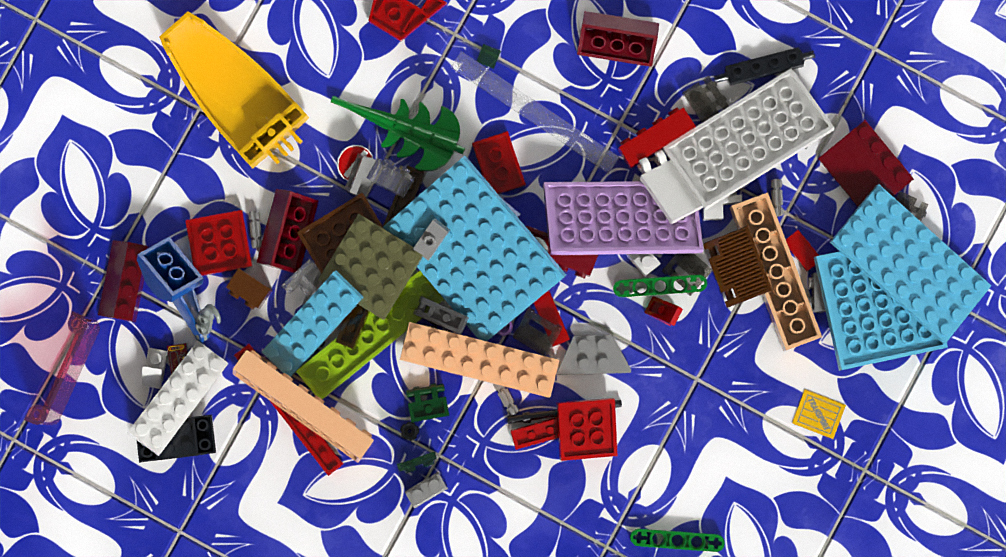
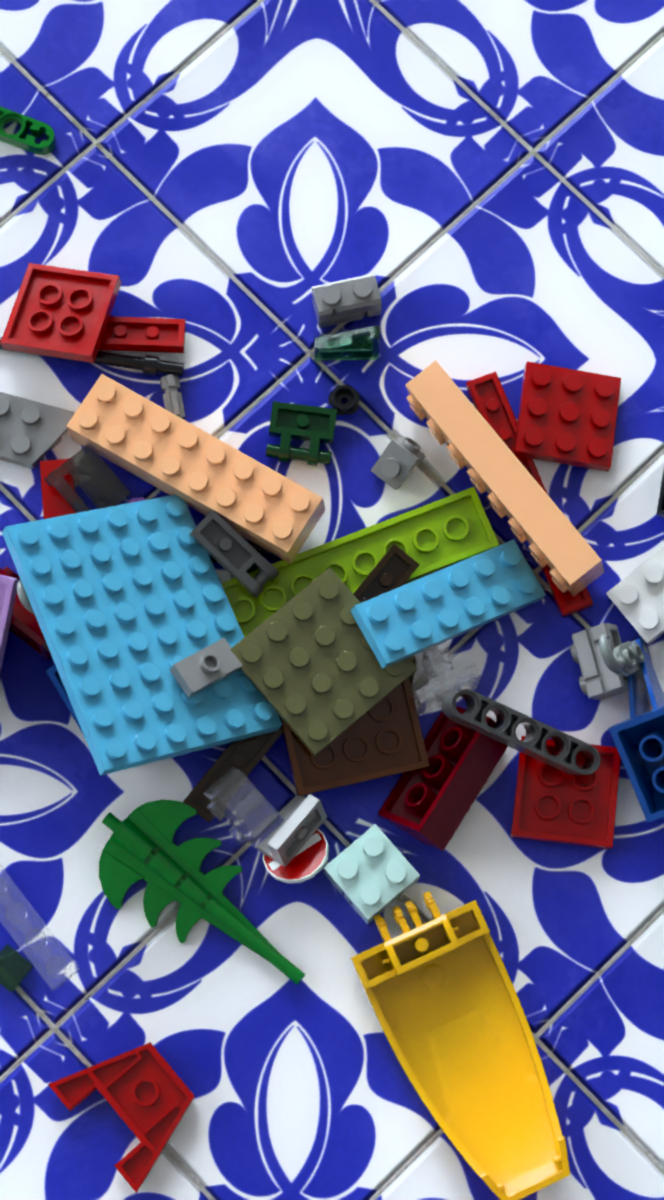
camera: 165 degrees left, 10 degrees down
reddish brown brick [226,268,273,310] -> none
light grey axle [248,211,262,249] -> none
red tile [472,131,526,195] -> none
none -> light aqua brick [323,824,420,924]
none -> light grey bracket [370,437,426,490]
none -> dark grey beam [441,689,601,776]
none -> red plate [513,361,621,472]
none -> light grey brick [570,623,629,700]

